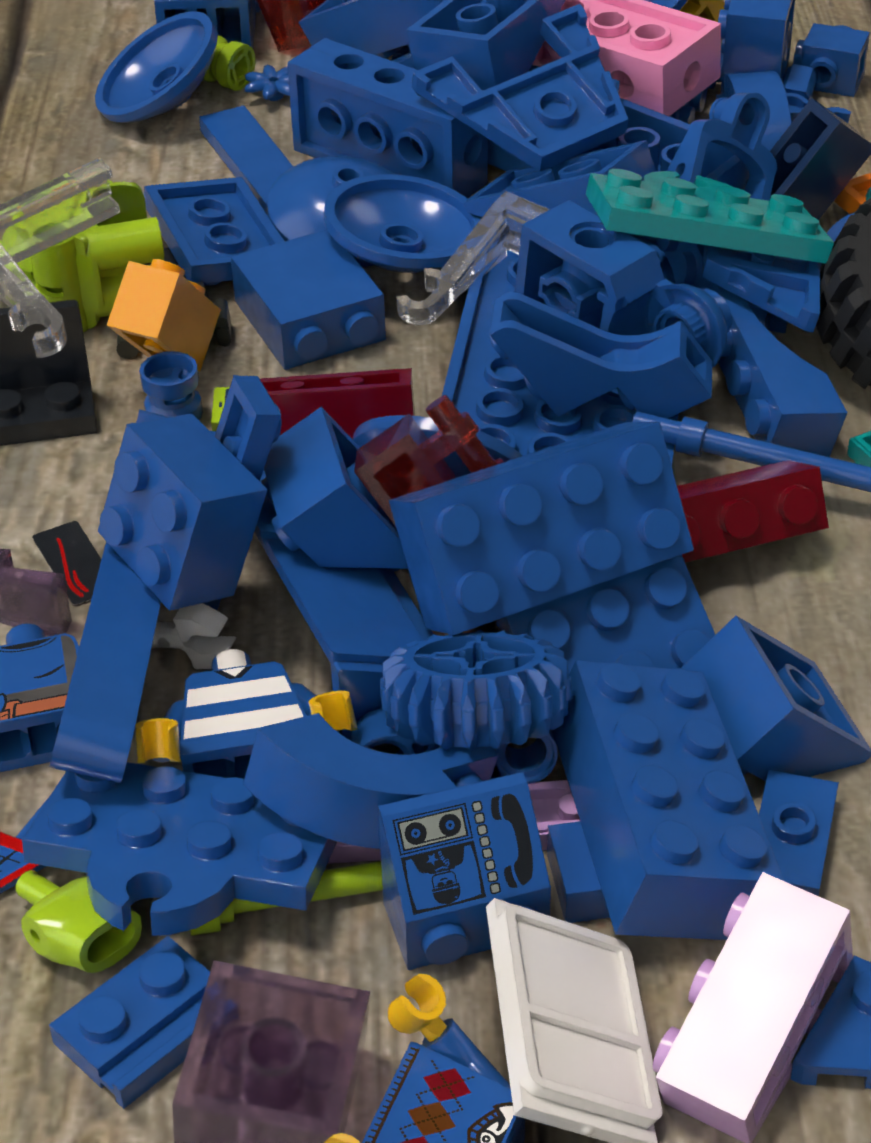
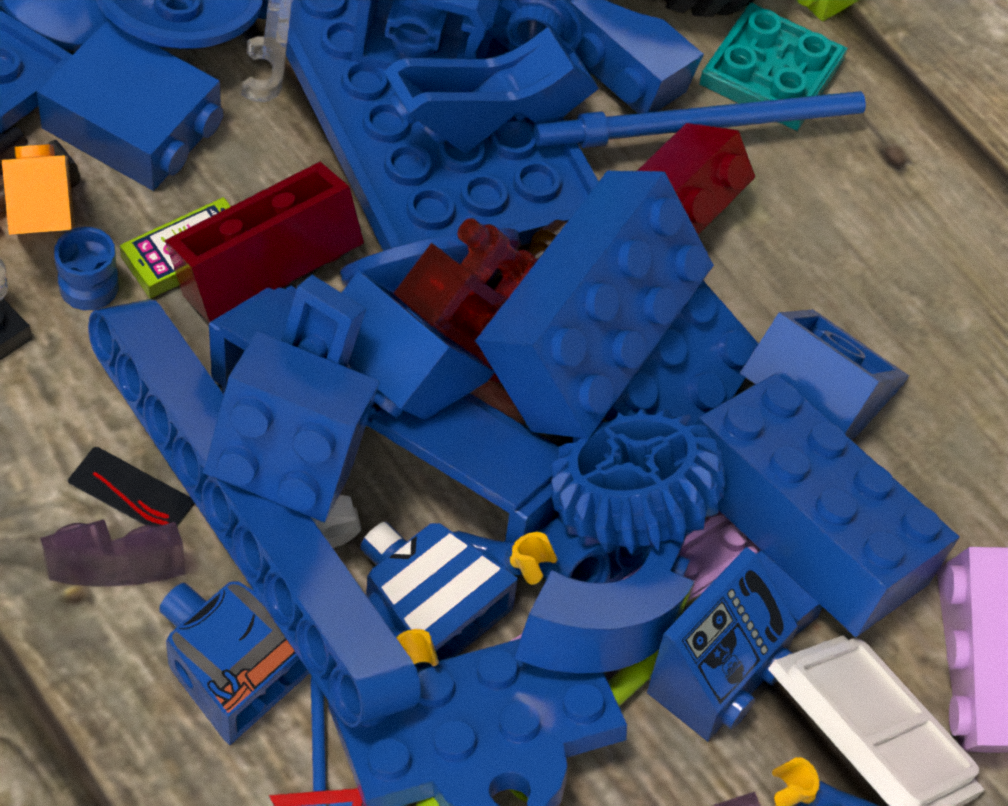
camera: 40 degrees left, 15 degrees up
blue plate [759,770,839,896] -> none

